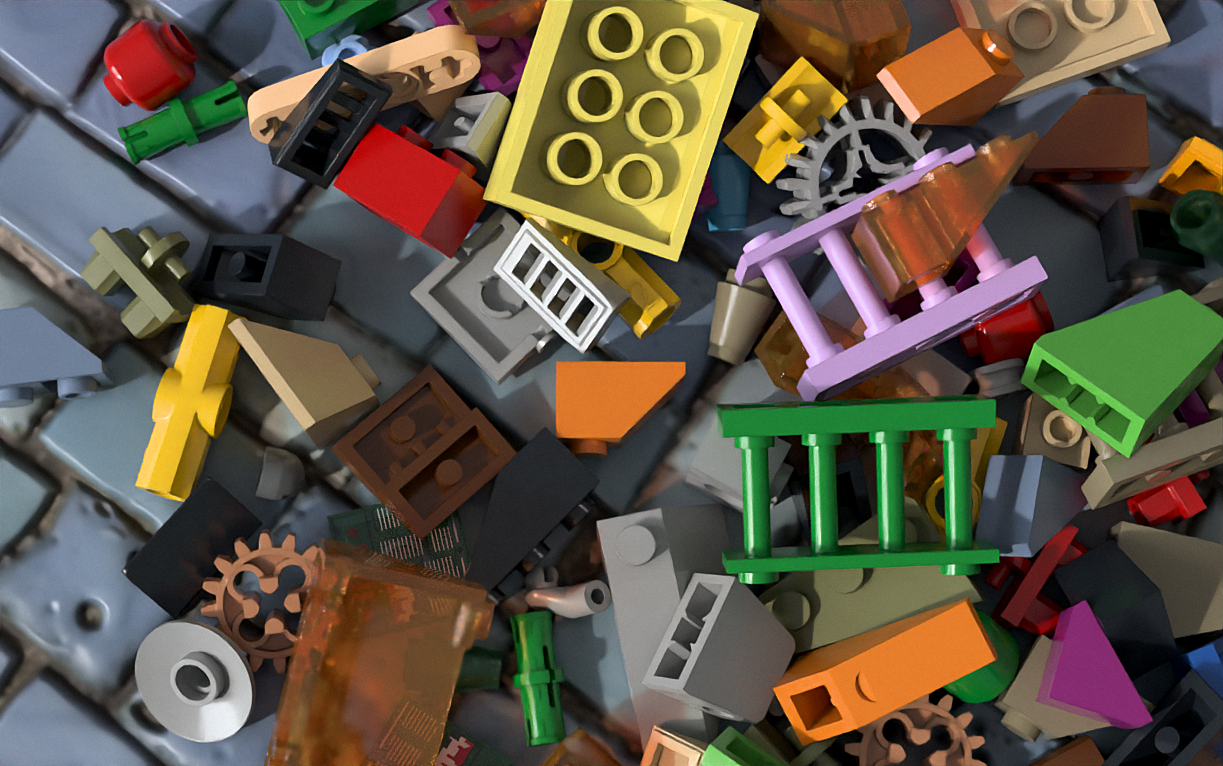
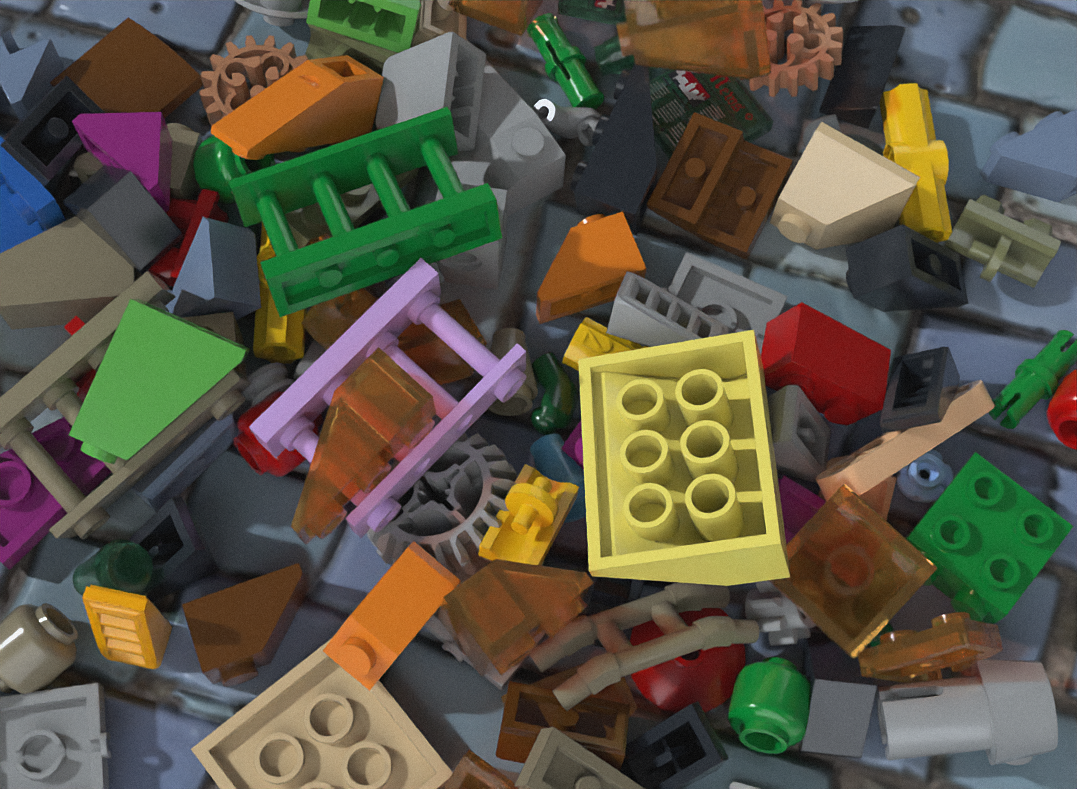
camera: 160 degrees right, 10 degrees down
none -> dark green arm [531,352,578,435]

